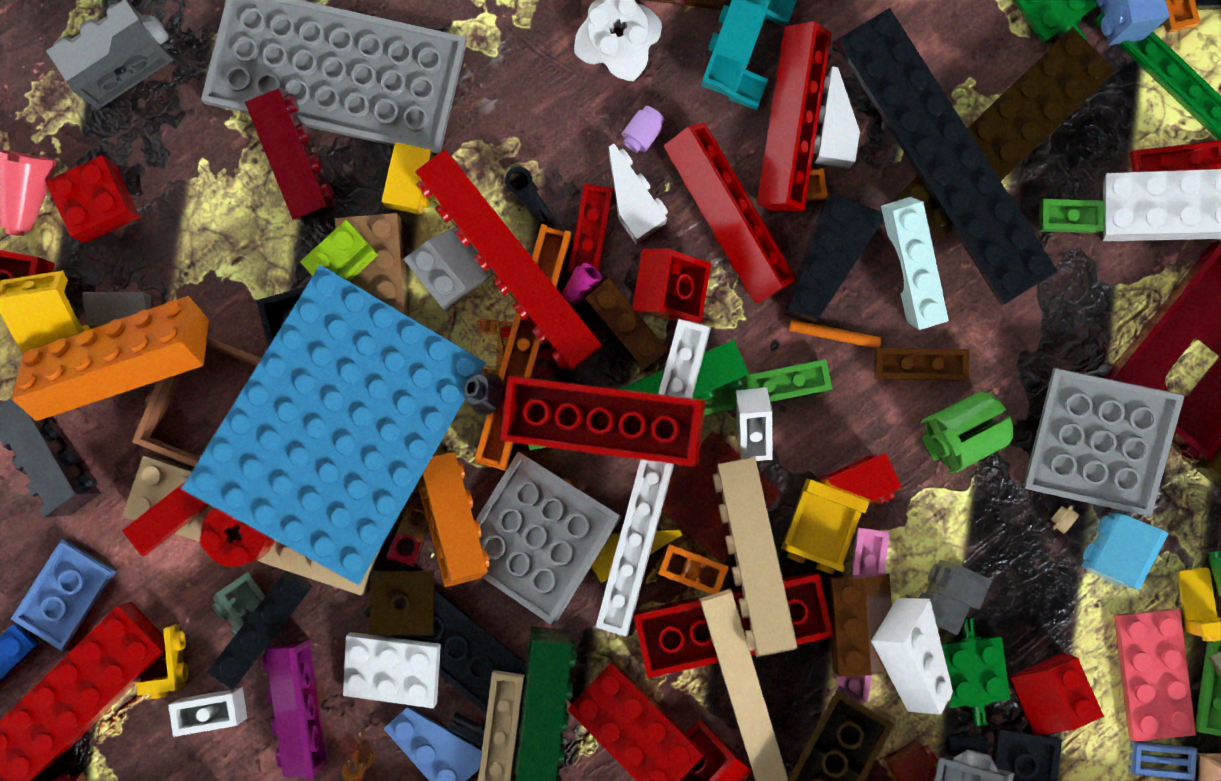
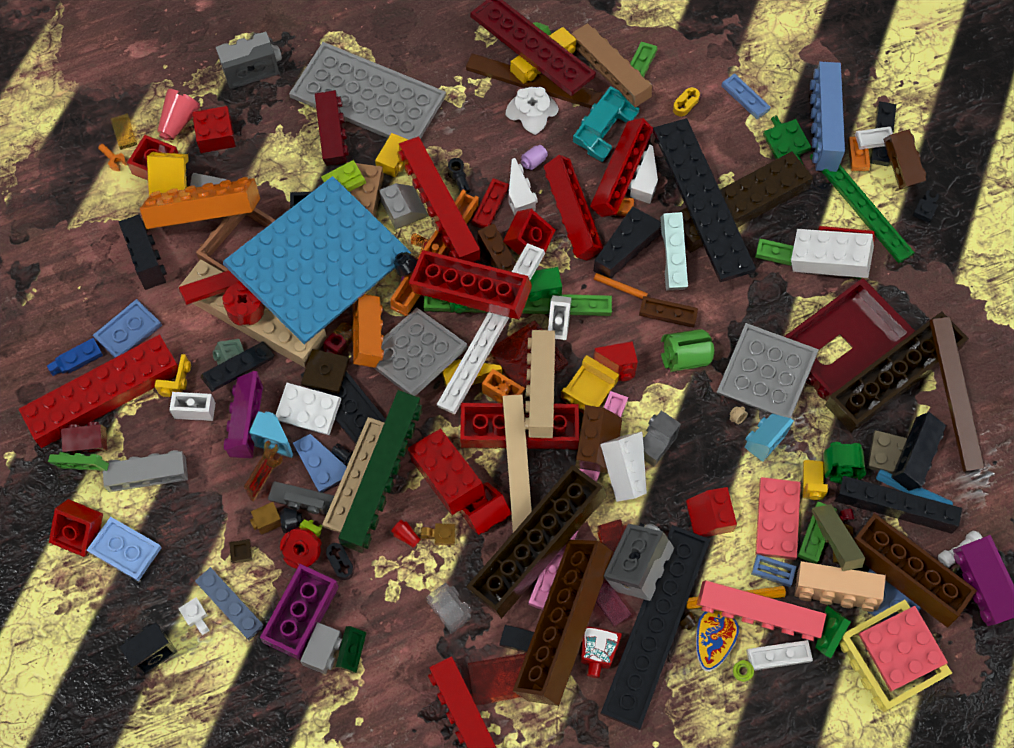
camera: 15 degrees right, 20 degrees down
dark pink cone [561,263,602,308] -> none
green plate [941,617,1010,726] -> none
none -> medium azure slope [249,411,293,458]

